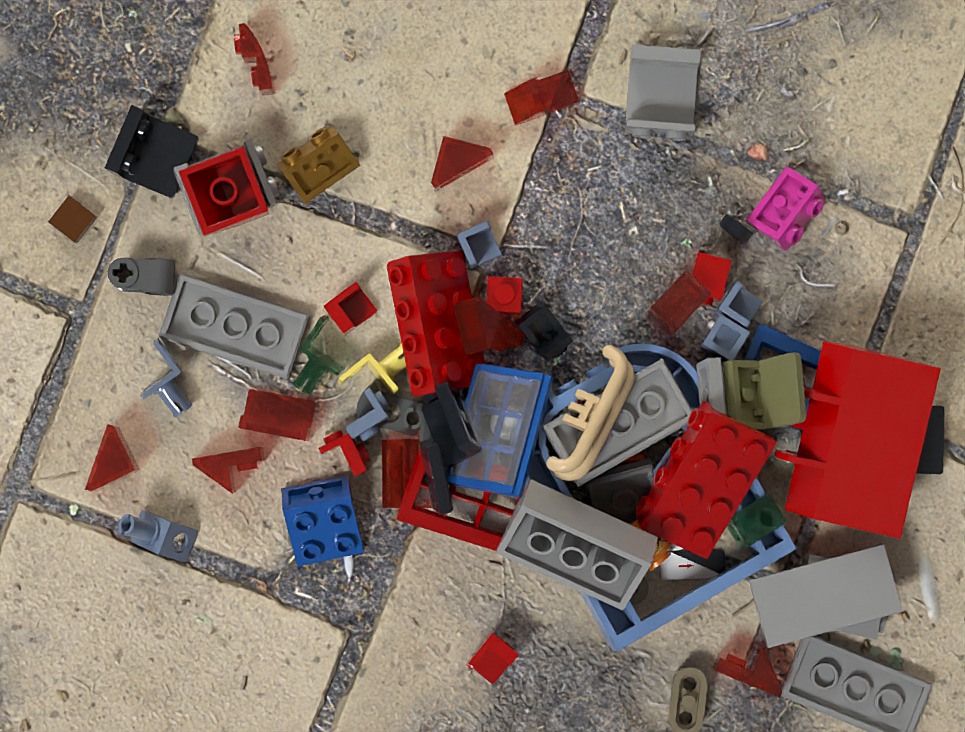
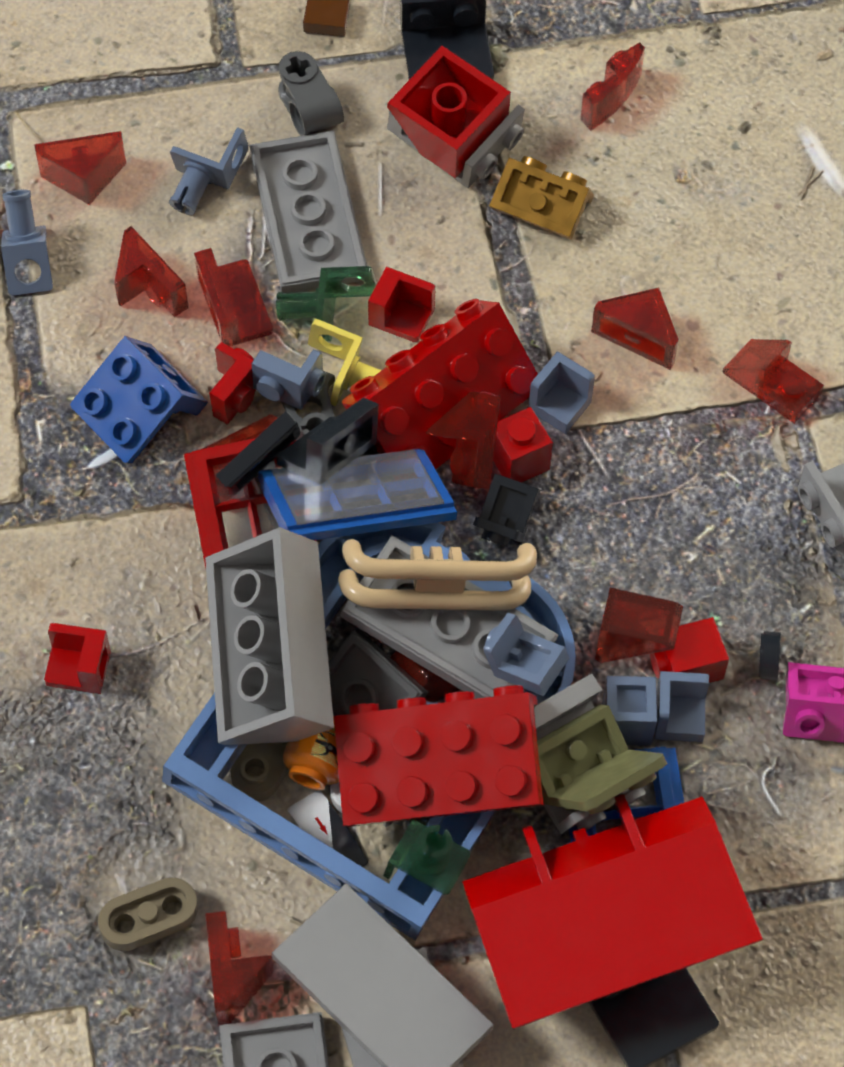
camera: 55 degrees right, 25 degrees down
none -> sand blue bracket [483,612,569,696]

